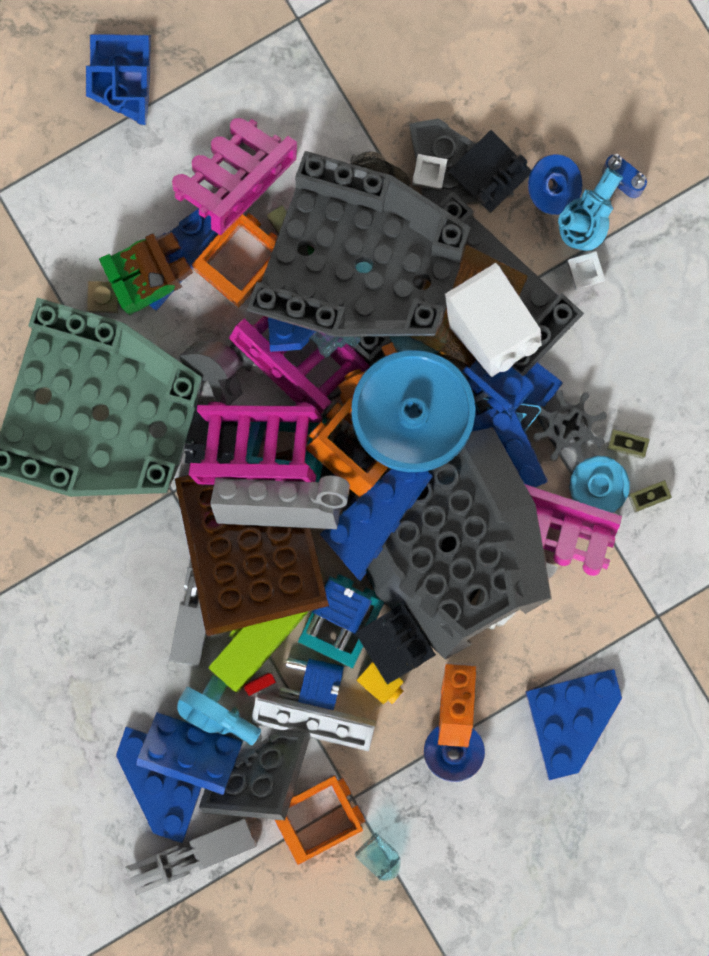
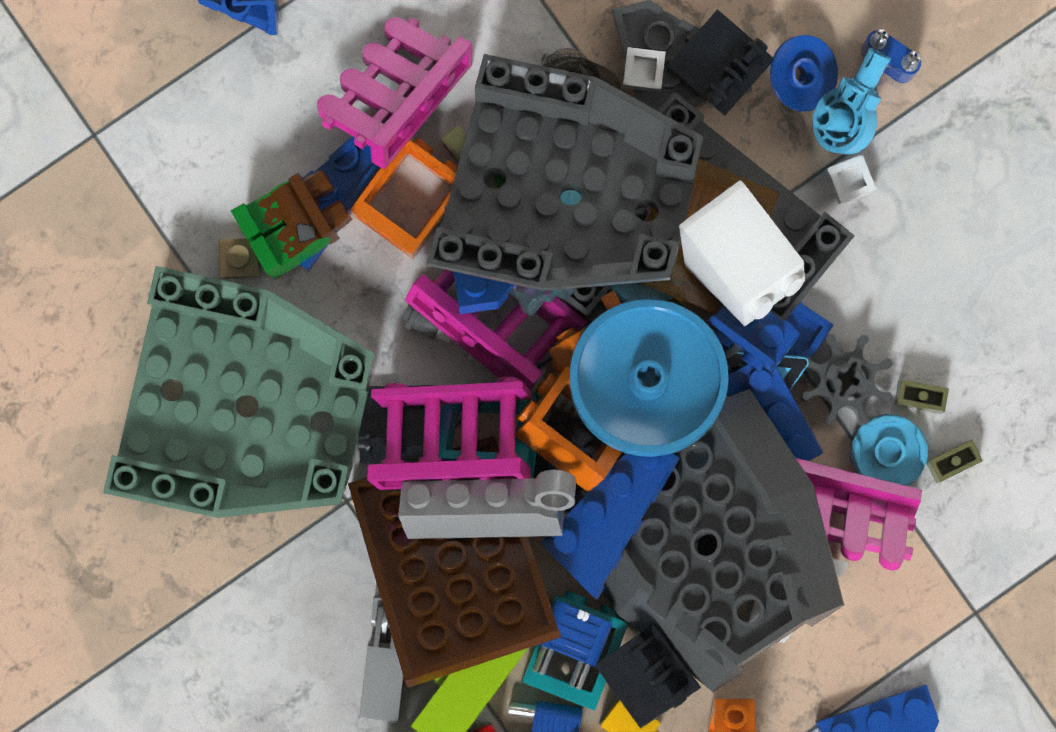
camera: 10 degrees left, 0 degrees up
dark grey brick [179,341,243,405] -> none

